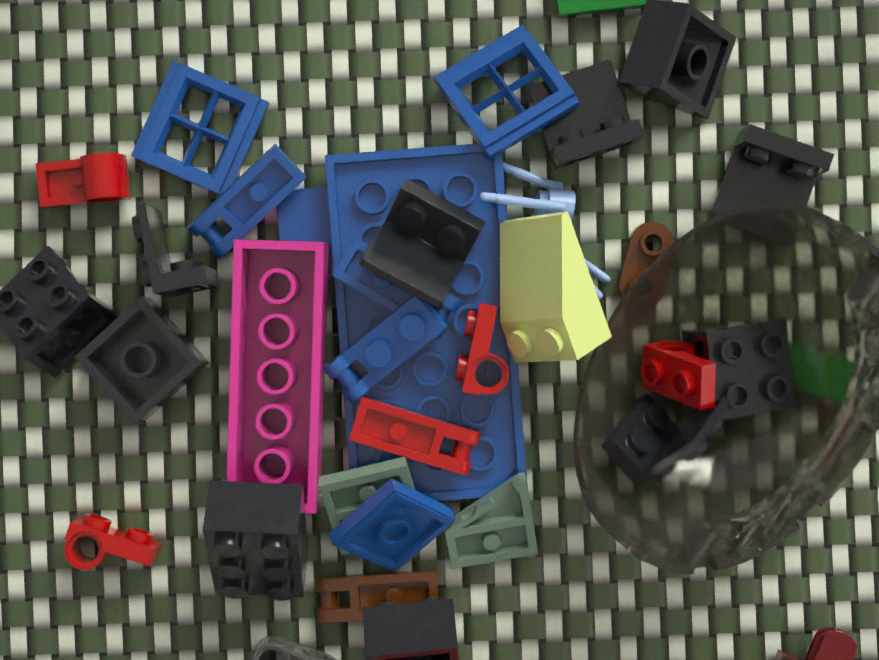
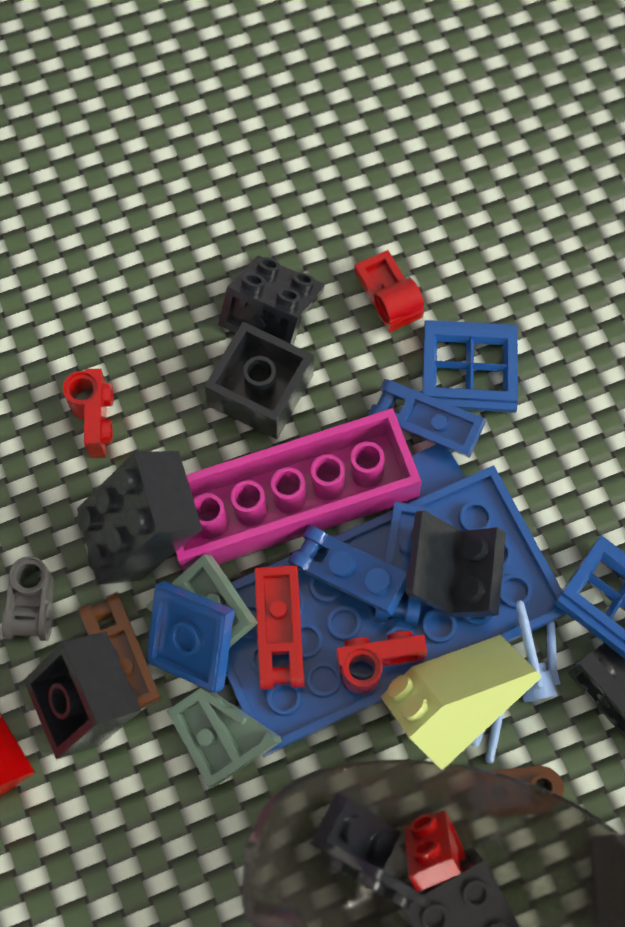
camera: 65 degrees right, 20 degrees down
black bracket [132,202,220,297] -> none

